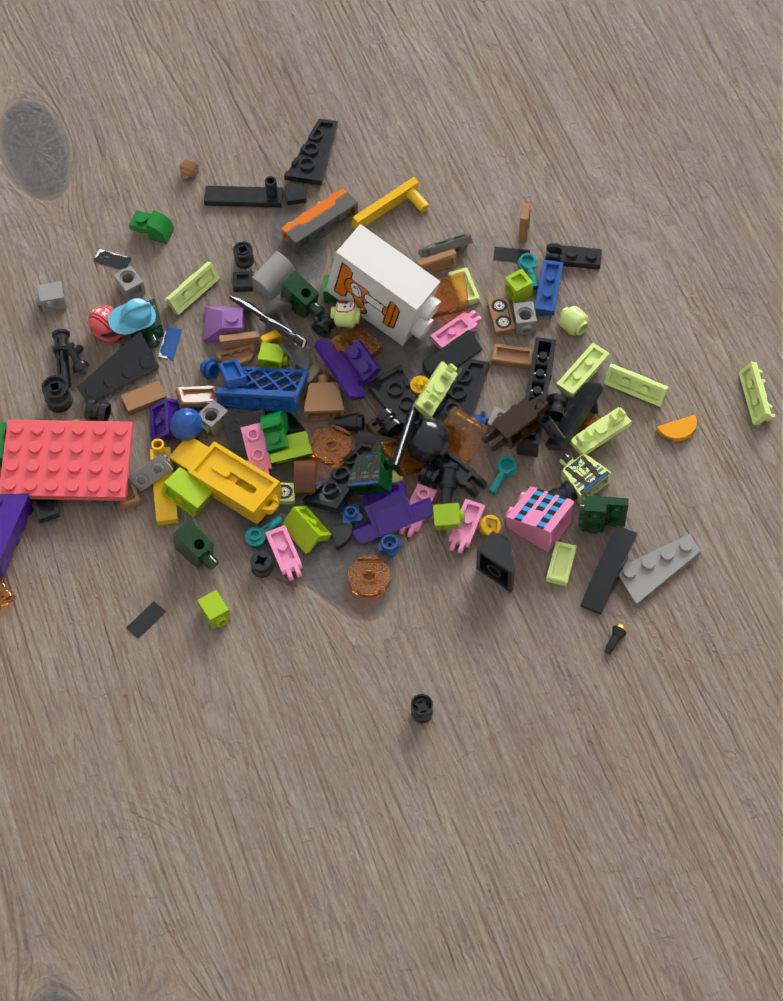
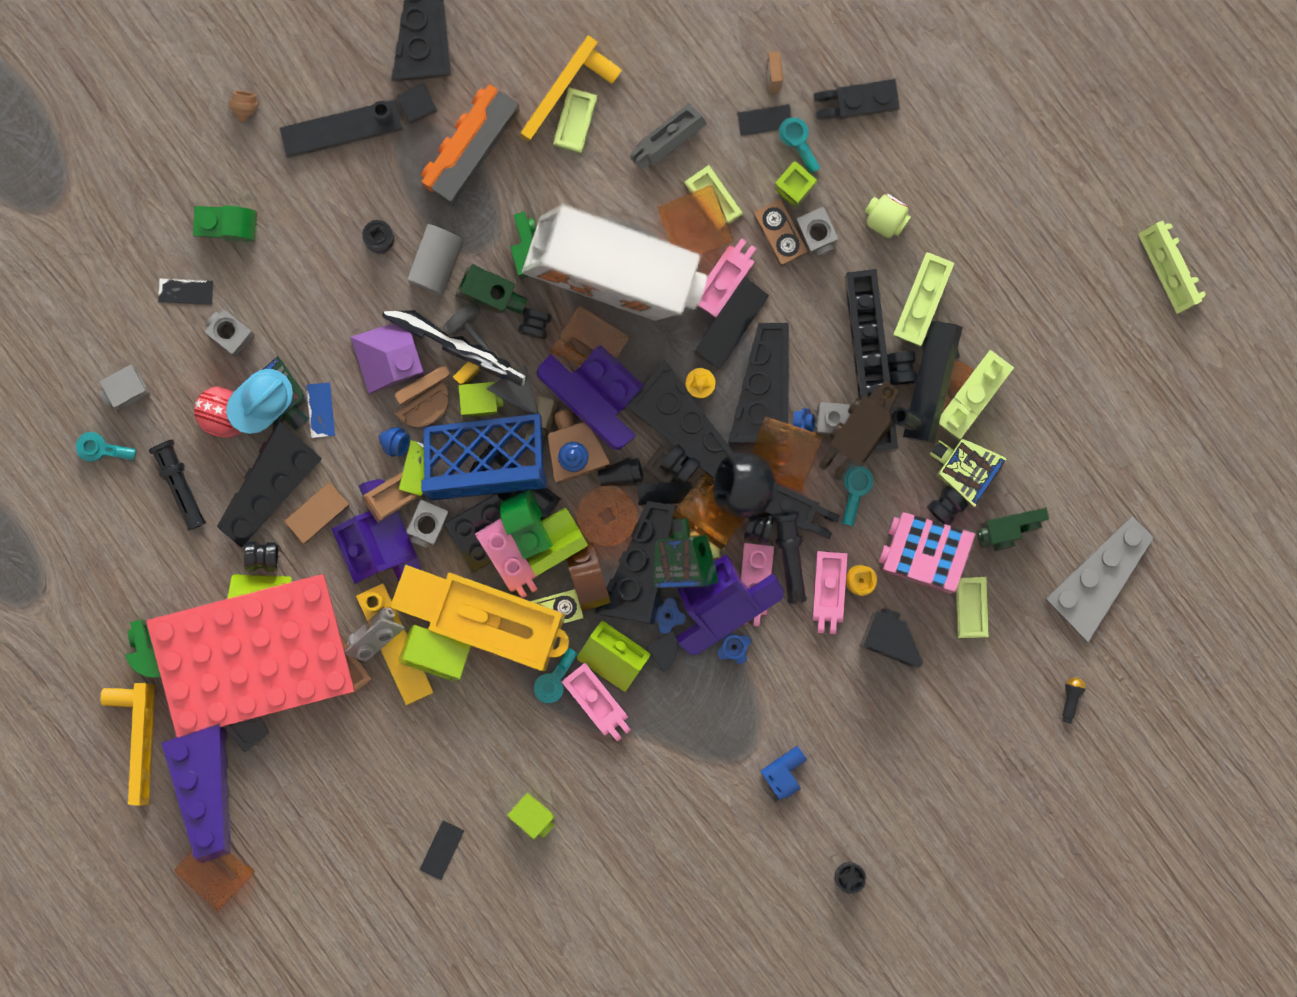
camera: 20 degrees left, 25 degrees up
black wheel [41,375,73,413] -> none
black piece [63,342,89,373] -> none
yellowish green plate [165,262,220,315] -> none
blue piece [169,408,203,441] -> none
dark green torso [174,519,219,570] -> none
blue tile [218,359,248,389] -> none
black tile [233,271,253,292] -> none
black wheel [250,551,273,578] -> none
yellowish green head [330,300,361,328] -> none
clear orange plate [347,555,391,598] -> none
black bar [391,407,417,471] -> none
yellowish green plate [413,361,458,417] -> none
medium nougat tile [417,249,457,274] -> none
lime brick [433,503,465,531] -> none
medium nougat tile [491,344,534,370] -> none
blue plate [535,260,563,316] -> none
black slope [581,525,637,615] -> none
yellowish green plate [604,363,668,407] -> none
light orange tile [656,414,697,442] -> none
none -> teal plate [76,432,137,462]
none -> lime sticker [399,440,424,496]
none -> yellowish green tile [553,88,598,154]
none -> blue plate [558,442,589,472]
none -> blue piece [760,746,807,802]

